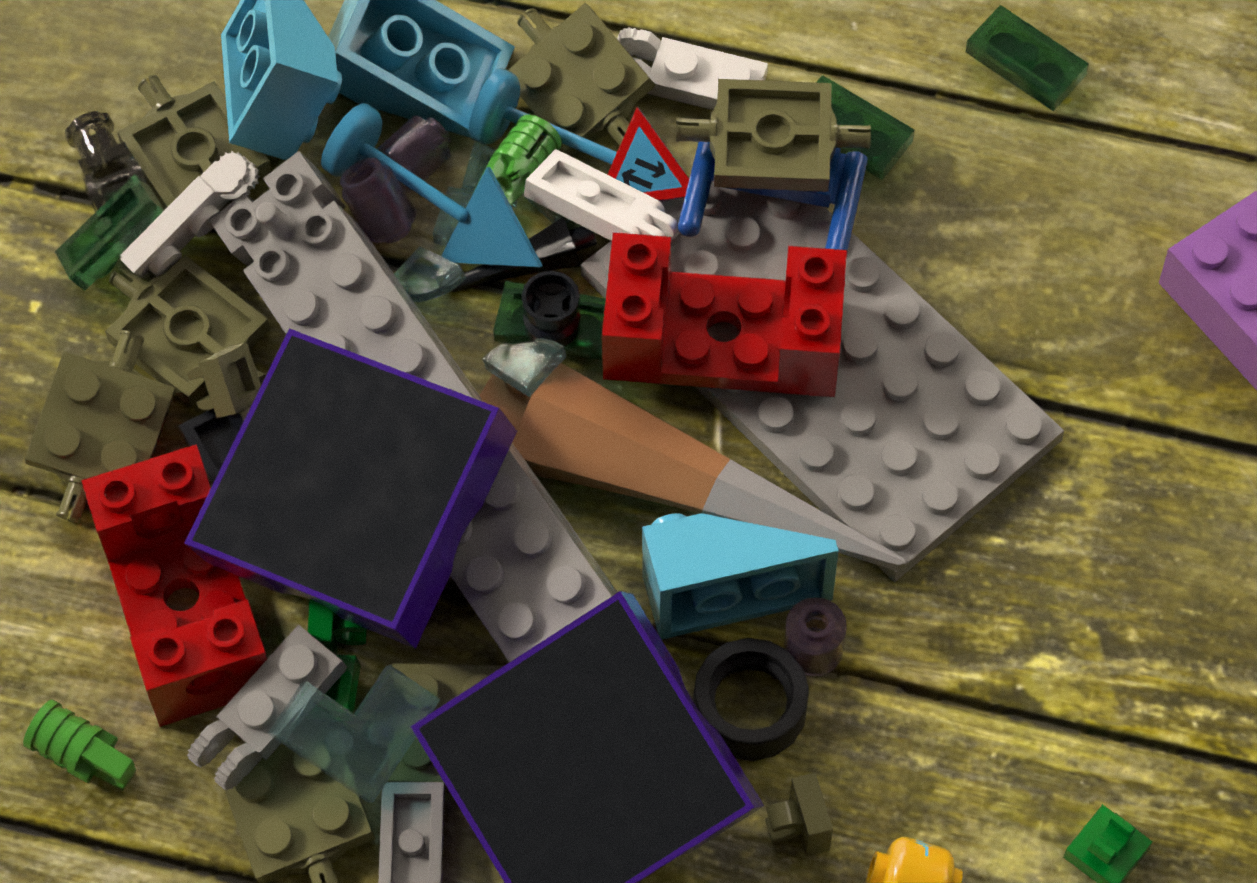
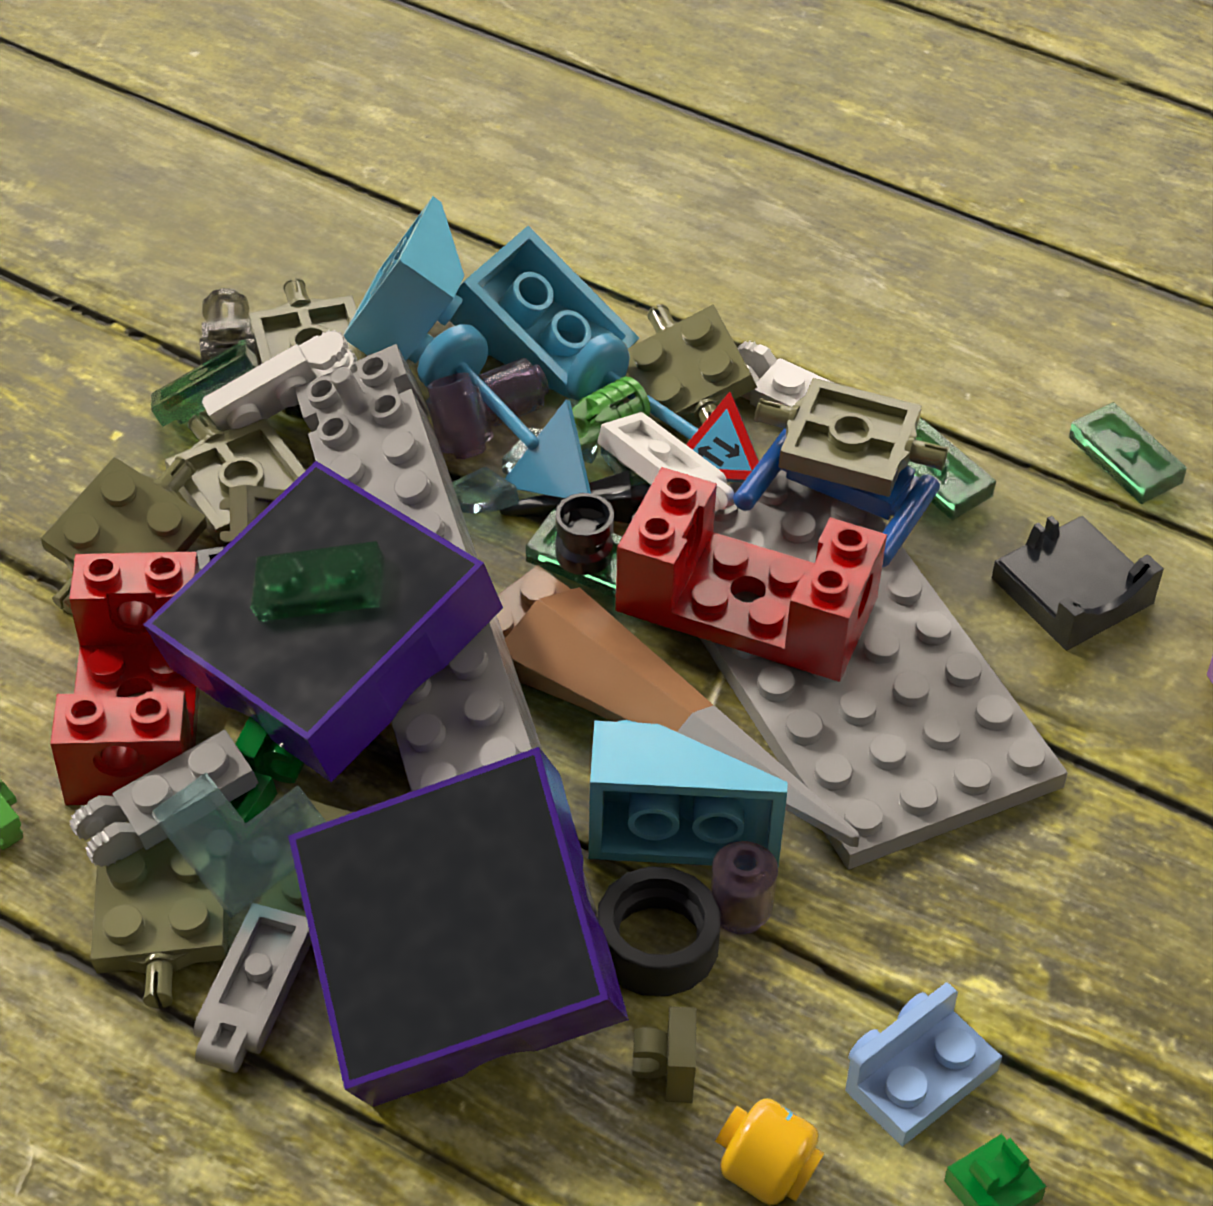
camera: 15 degrees right, 15 degrees down
clear light blue tile [482,338,566,397] -> none
none -> clear green plate [251,541,384,622]
none -> light blue bracket [845,982,1002,1147]
none -> piece [991,516,1164,651]

